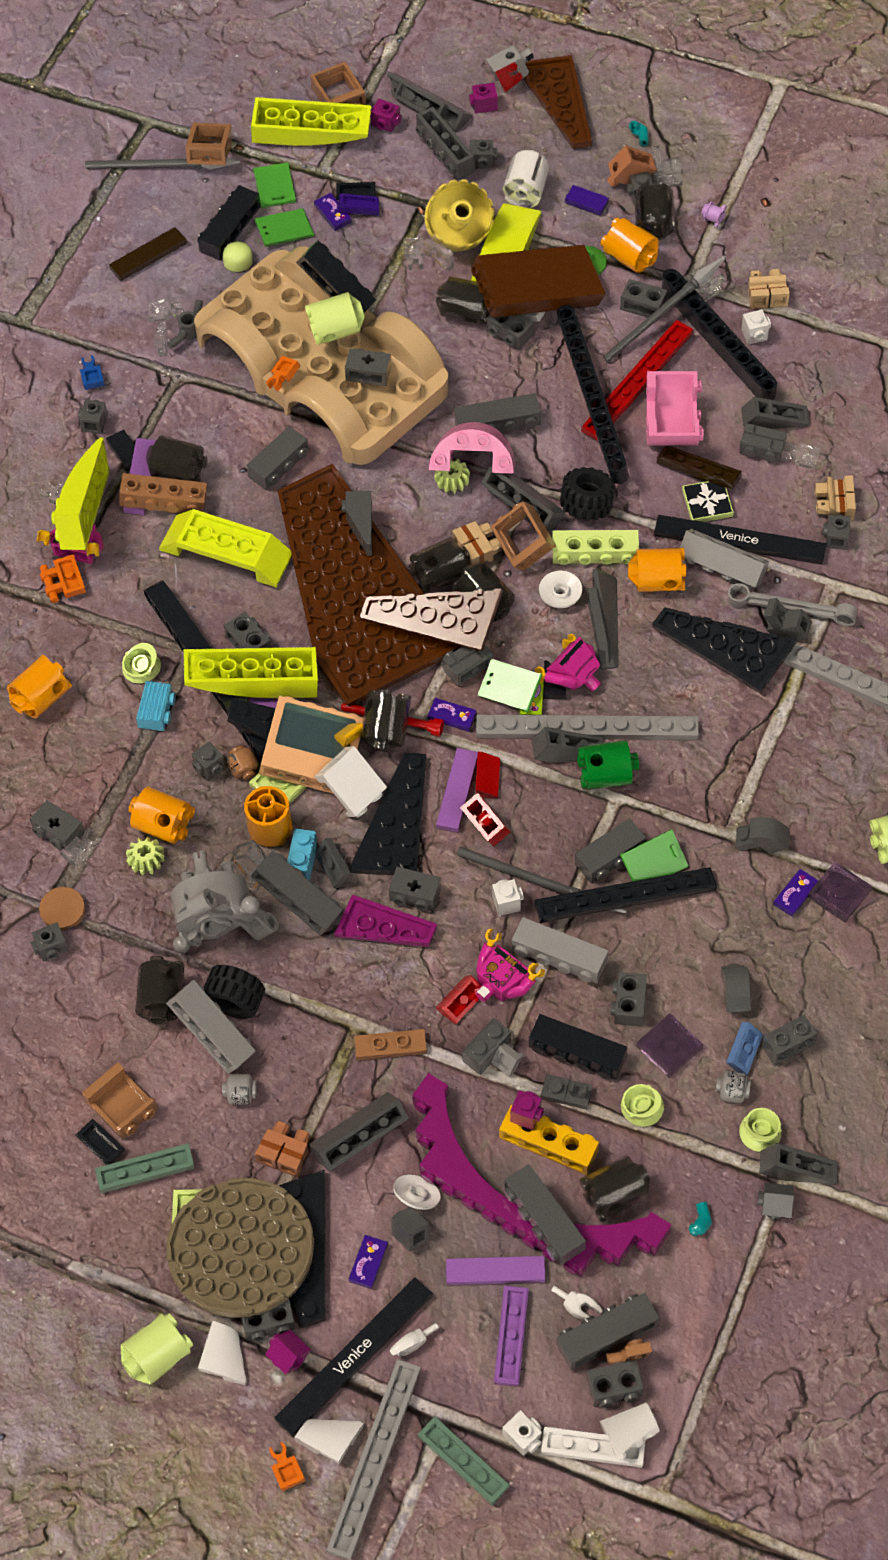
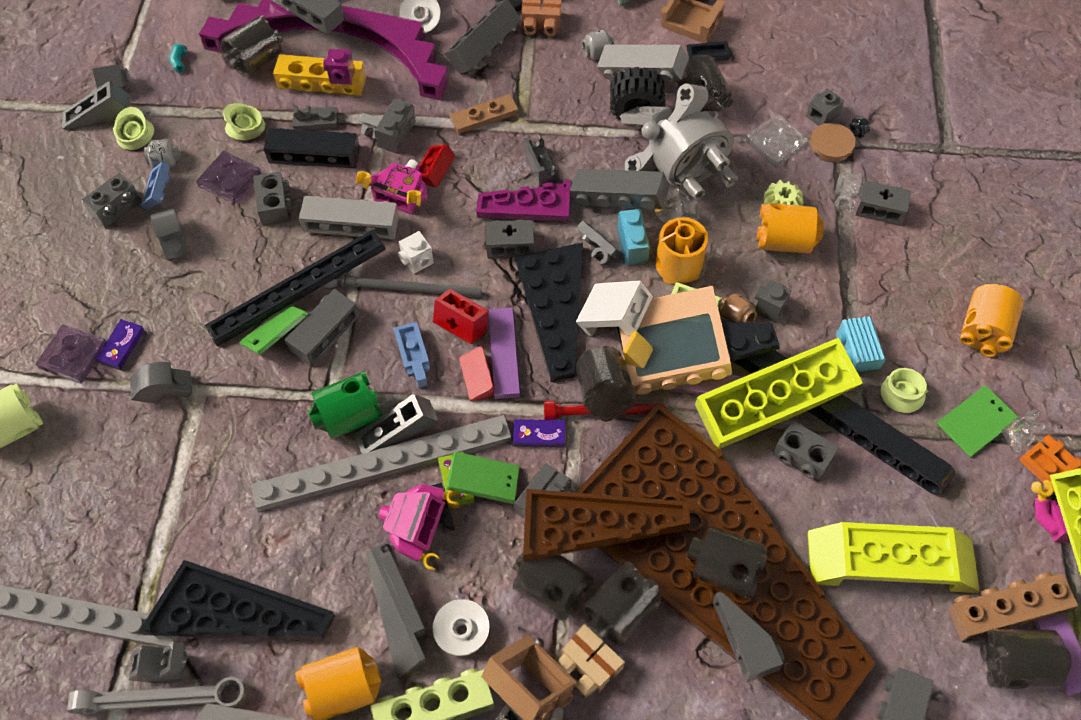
camera: 160 degrees right, 0 degrees up
none -> medium blue hinge [393,322,430,388]
none -> dark grey hinge [524,135,560,187]
none -> light grey plate [620,106,672,126]
none -> black tile [686,41,731,63]
none -> clear smoke cylinder [687,525,768,598]
none -> clear plate [744,114,809,168]
none -> black plate [850,116,870,138]
none -> bright green container [936,385,1019,458]
none -> clear plate [1001,410,1046,453]

